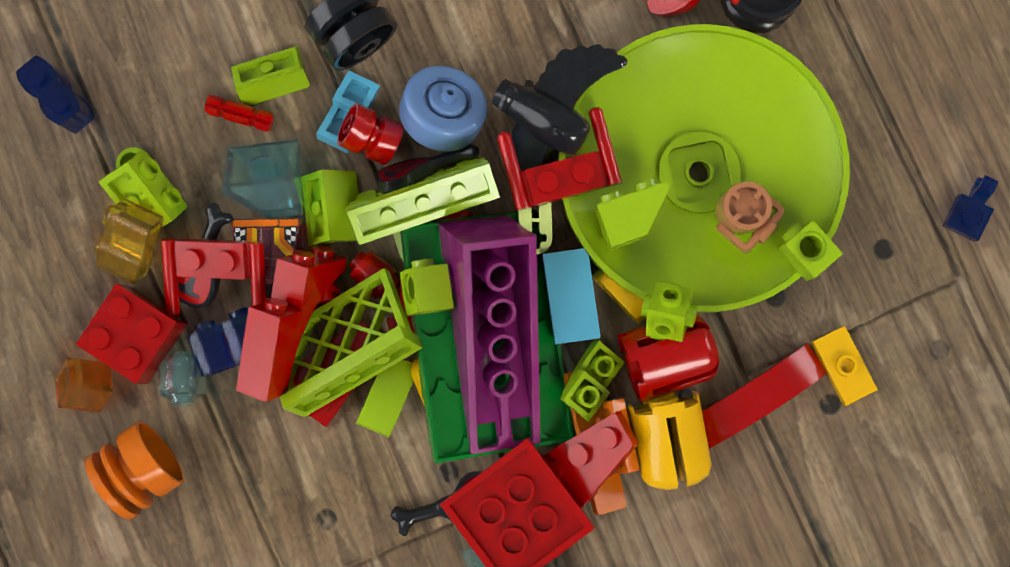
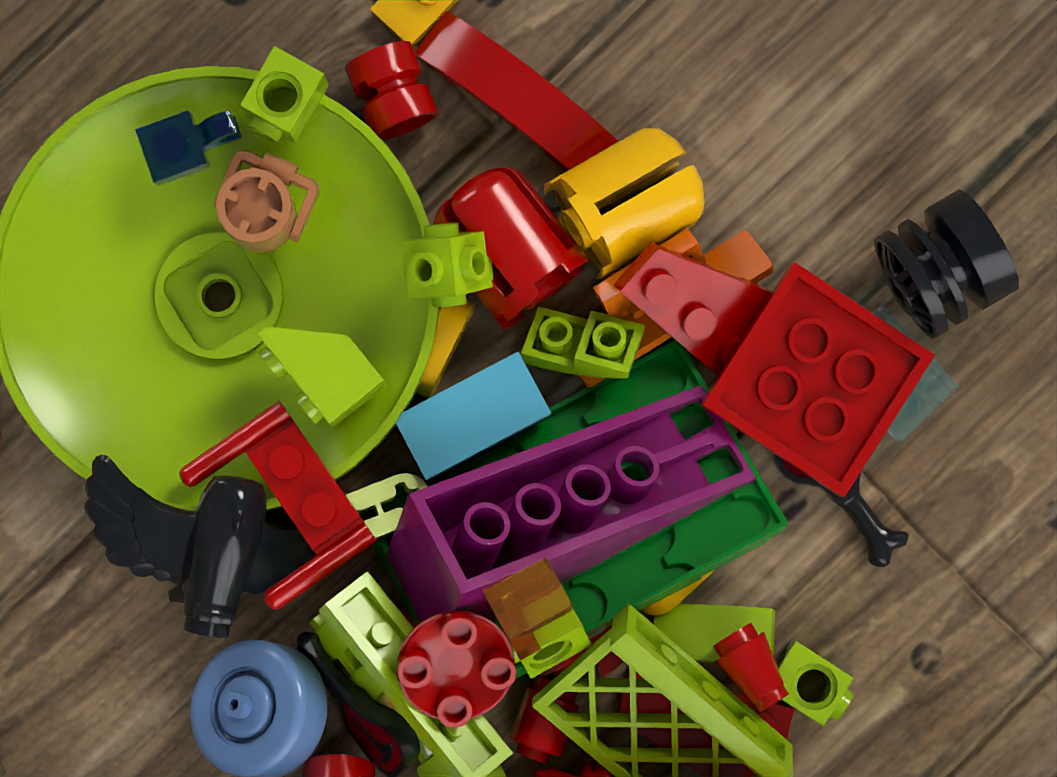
camera: 110 degrees left, 0 degrees up
none -> plate [135,110,243,186]
none -> red wheel [344,41,439,141]
none -> red dish [397,611,516,728]
none -> clear orange panel [483,557,573,661]
none -> red cone [713,622,789,712]
none -> lime brick [776,640,854,726]

